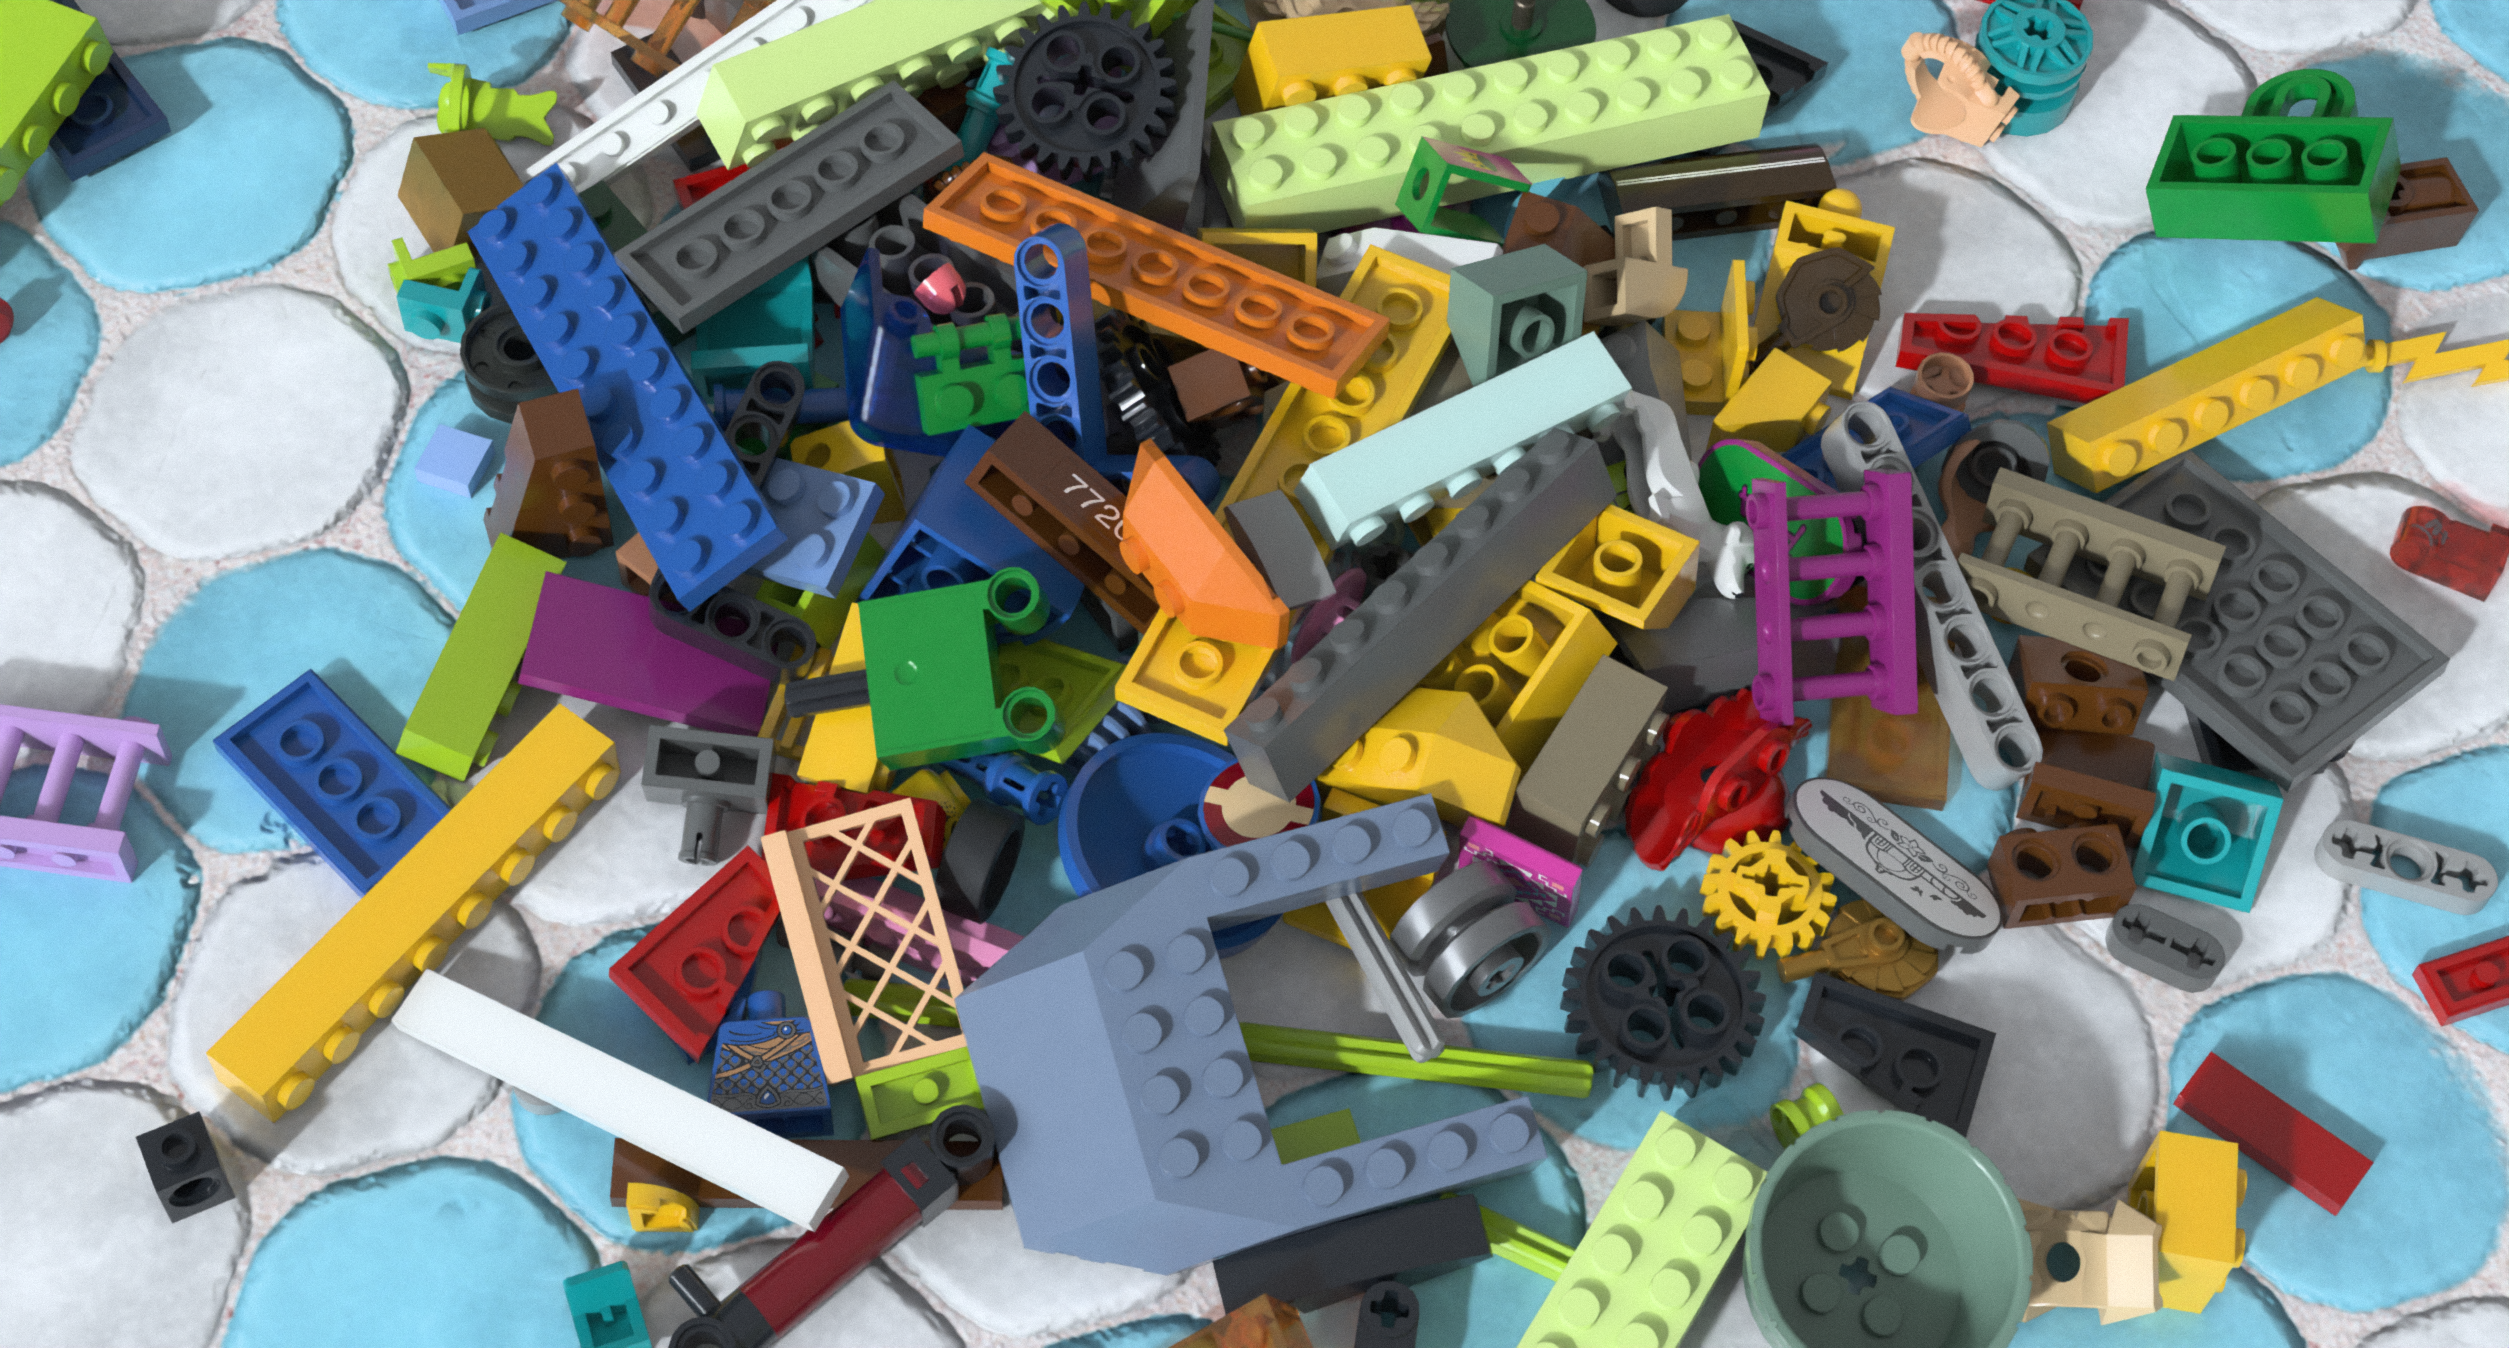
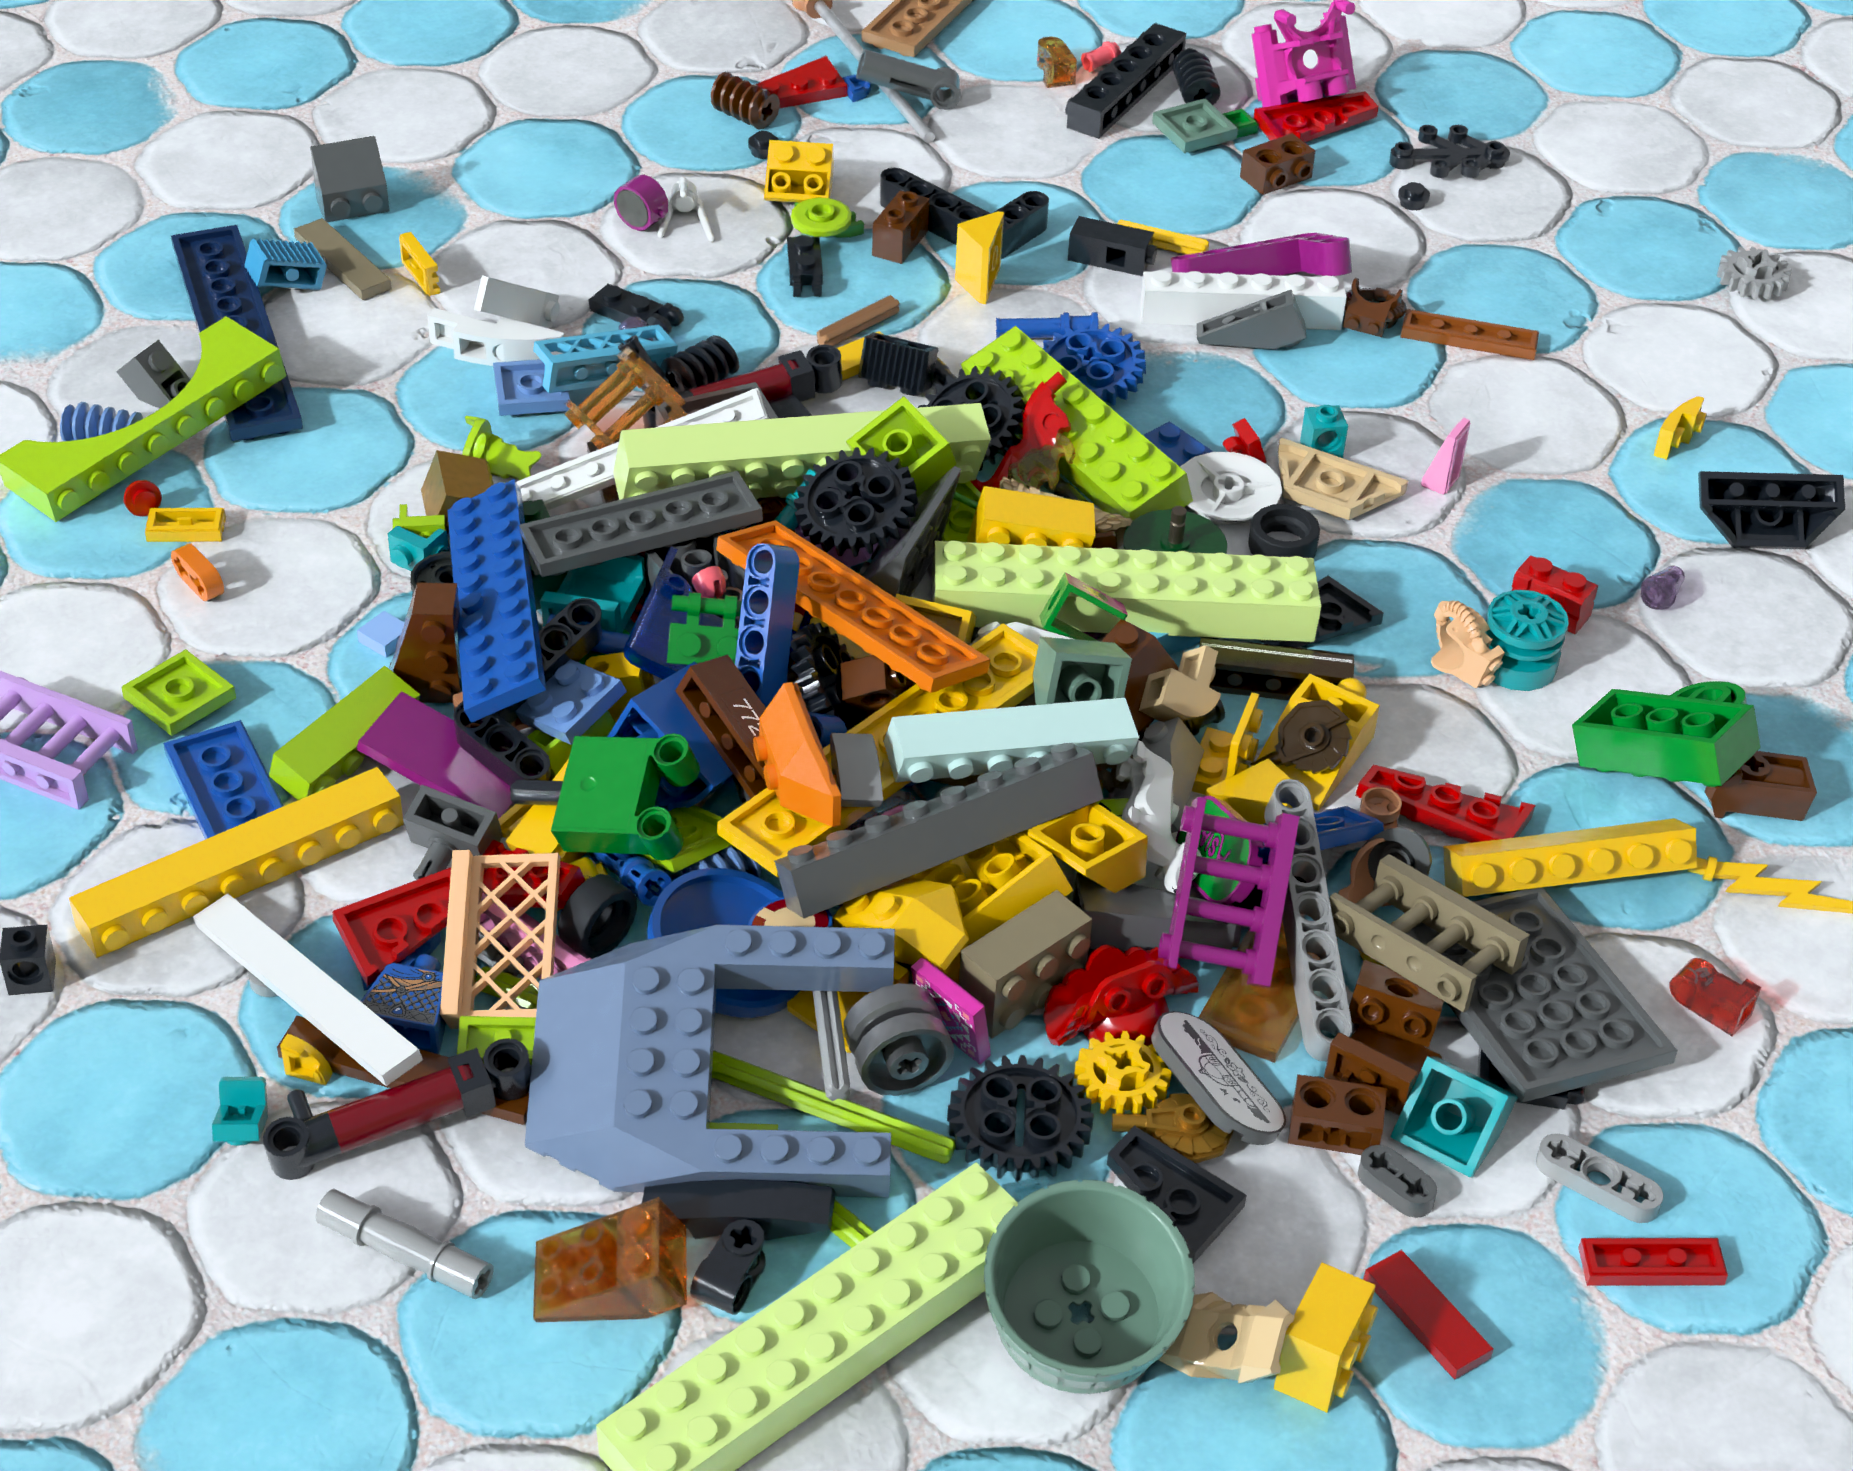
camera: 20 degrees right, 15 degrees down
none -> lime plate [121,649,236,736]
none -> yellow tile [145,508,226,542]
none -> orange beam [171,544,224,601]

